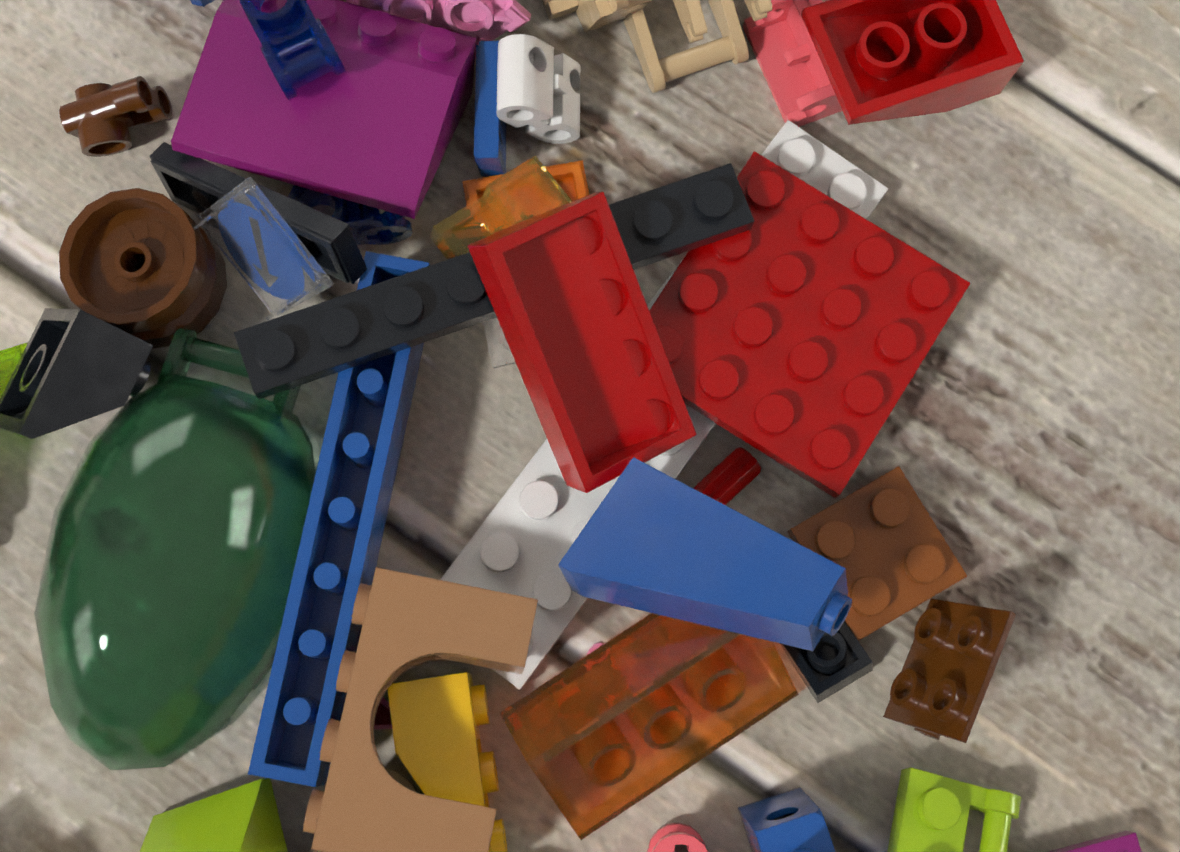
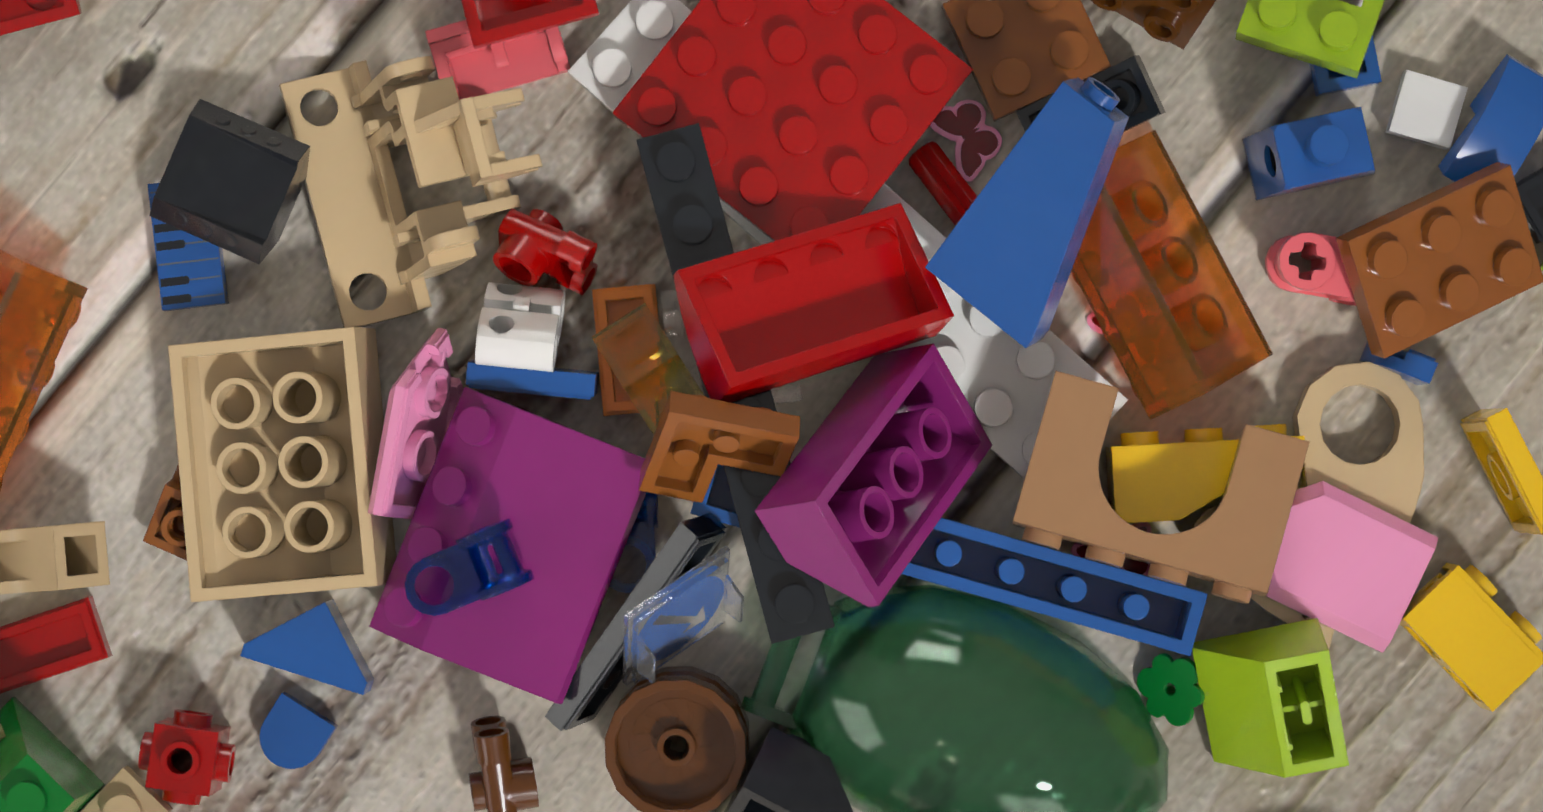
camera: 80 degrees left, 10 degrees up
none -> red plate [493,209,598,295]
none -> dark orange plate [639,391,800,503]
none -> magenta slope [755,343,993,607]
none -> dark red sticker [930,100,1002,182]
none -> green plant [1137,653,1205,726]

